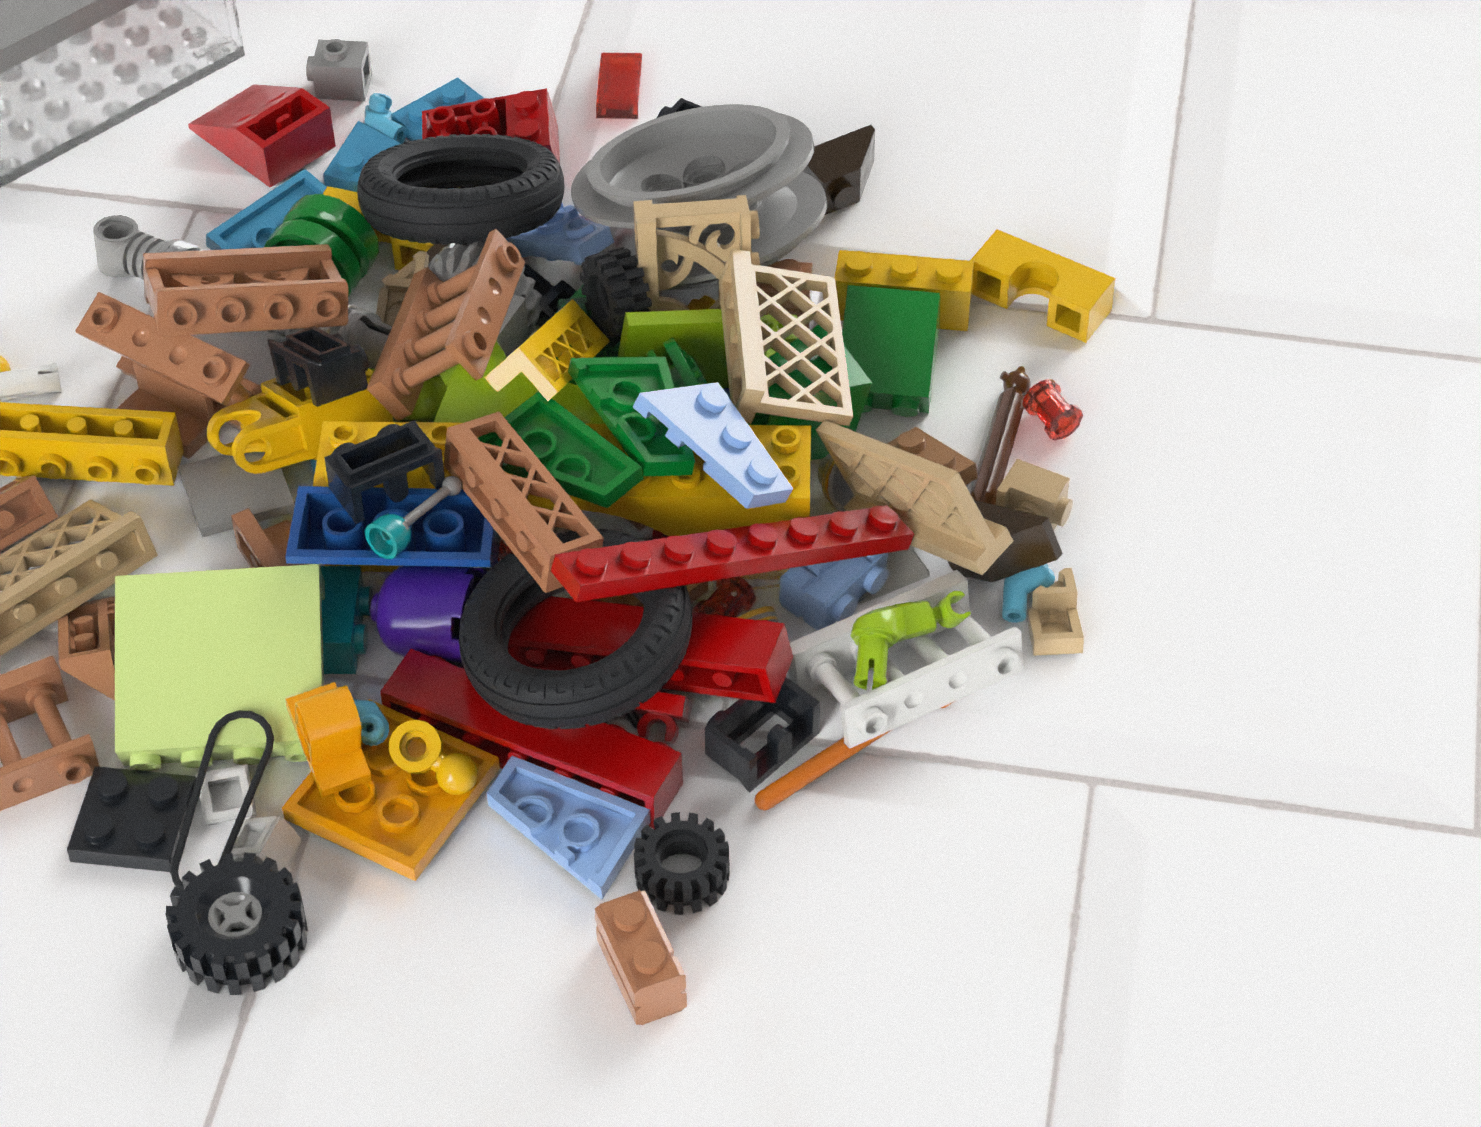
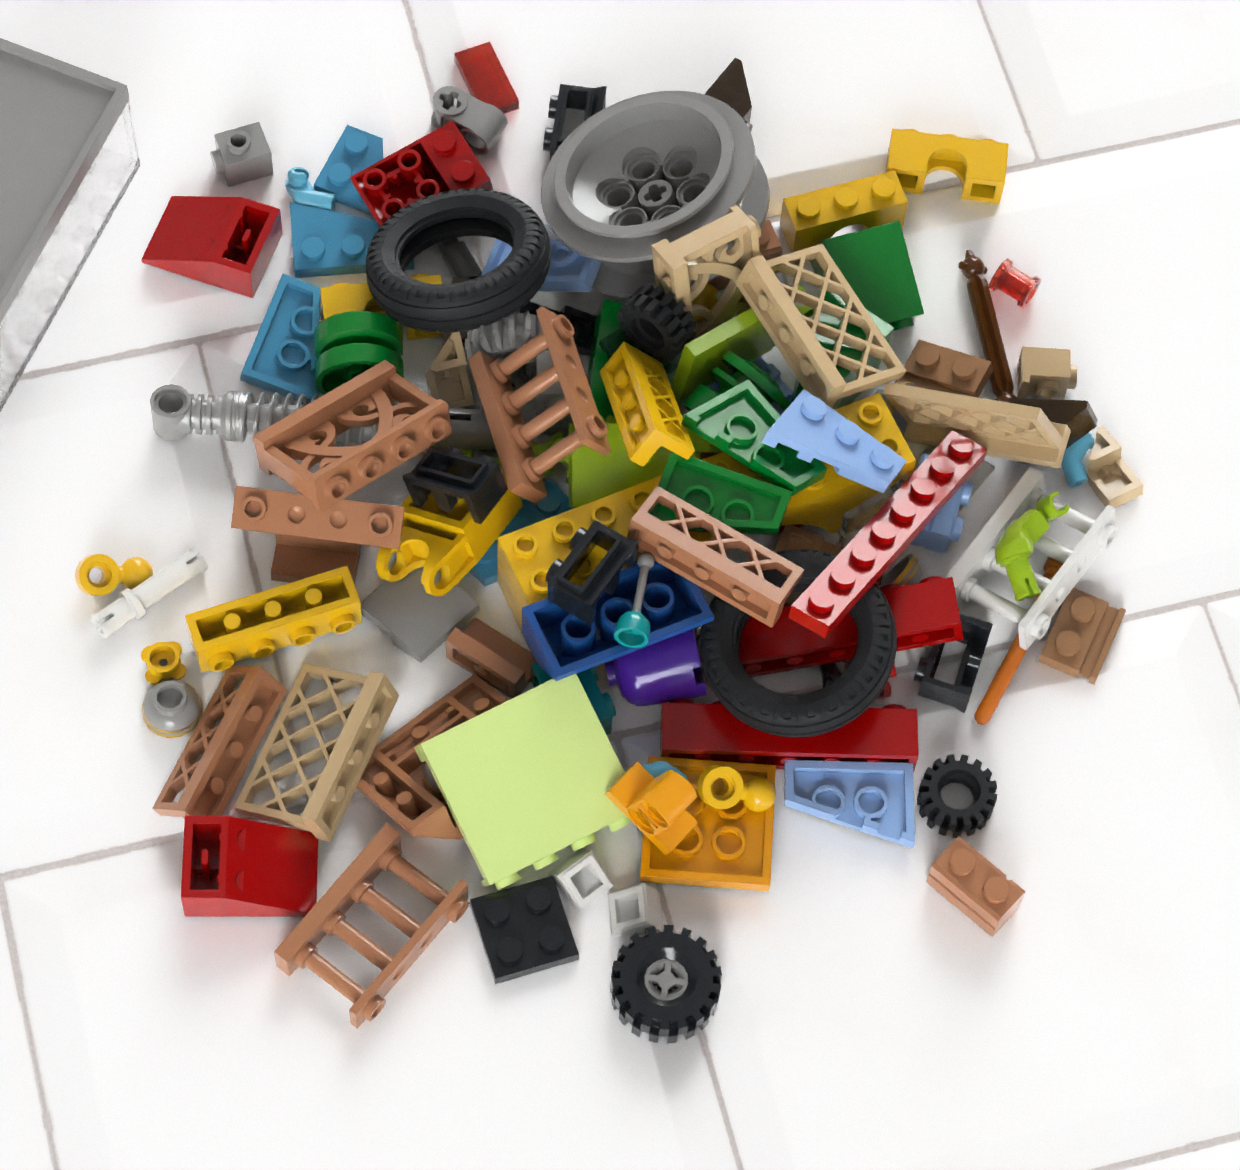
camera: 30 degrees left, 15 degrees up
black piece [170,710,274,890] -> none
none -> light grey piece [431,86,508,156]
none -> medium nougat plate [1038,588,1126,685]

